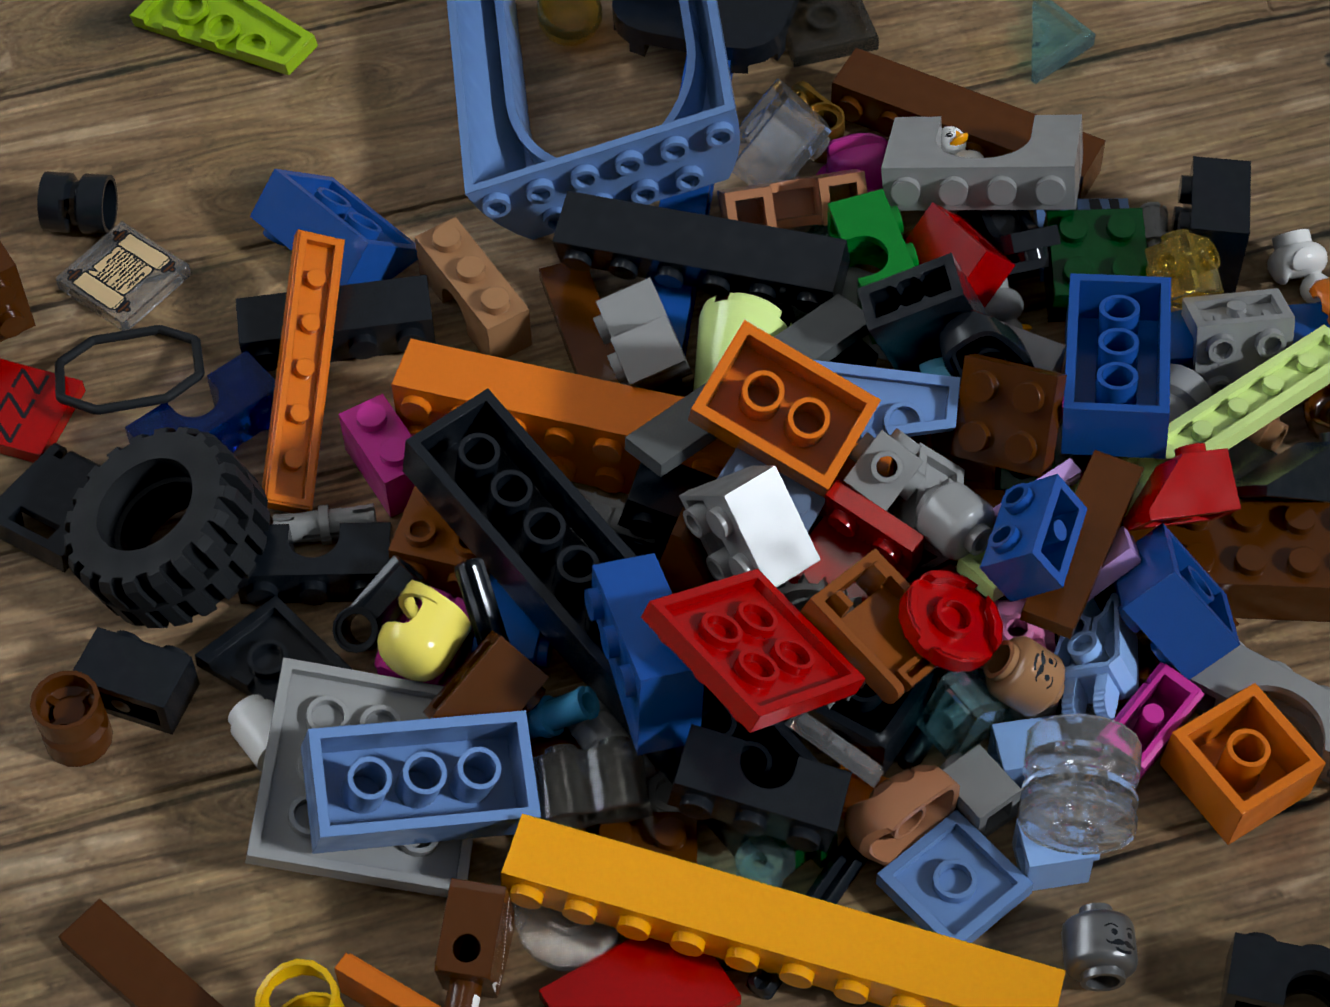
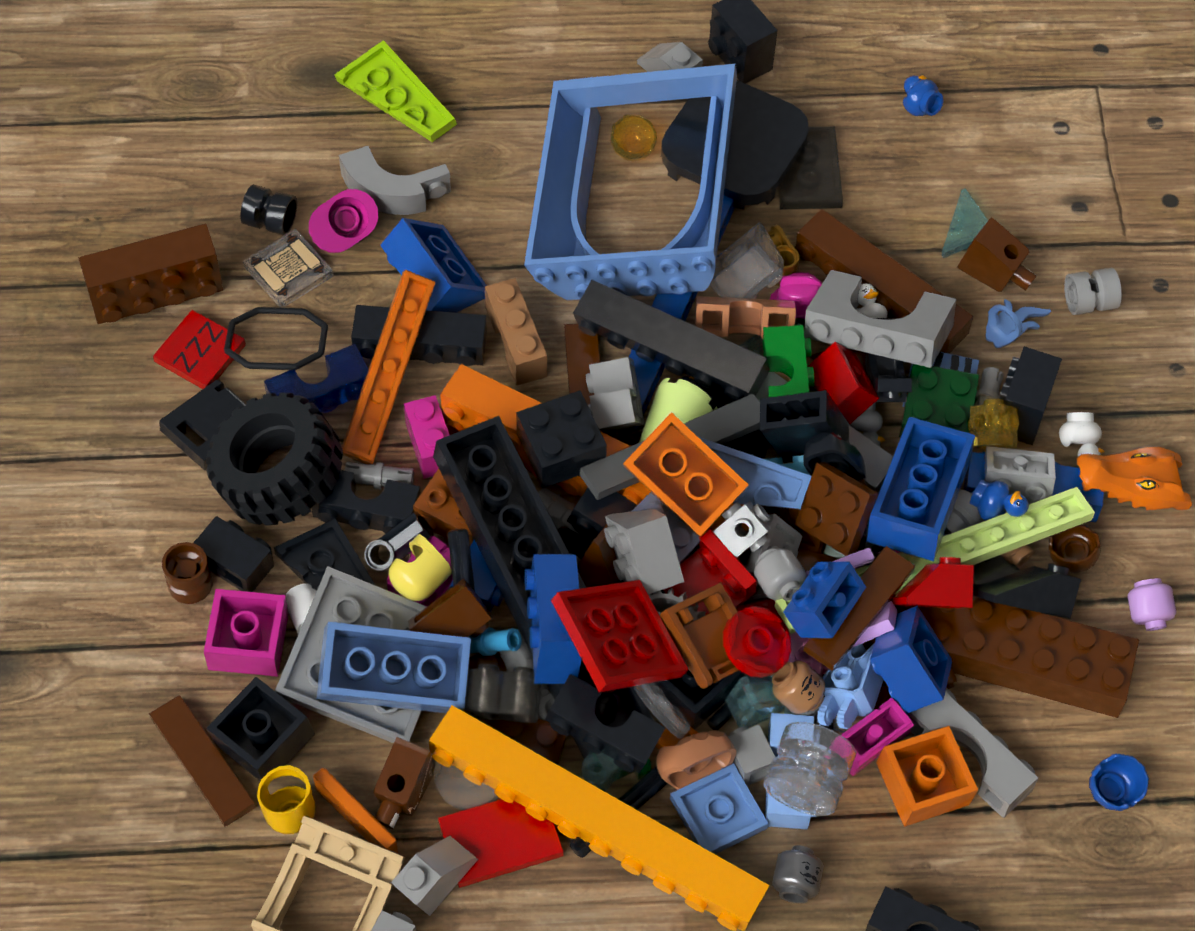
camera: 10 degrees right, 5 degrees up
none -> dark pink brick [204,589,289,677]
none -> black brick [206,677,315,781]
none -> dark pink piece [309,189,378,253]
none -> light grey arch [339,146,451,215]
none -> black brick [516,390,607,489]
none -> reddish brown torso [957,217,1037,292]
none -> blue animal [970,479,1029,521]
none -> medium blue piece [985,299,1051,348]
none -> light grey wheel [1064,267,1122,315]

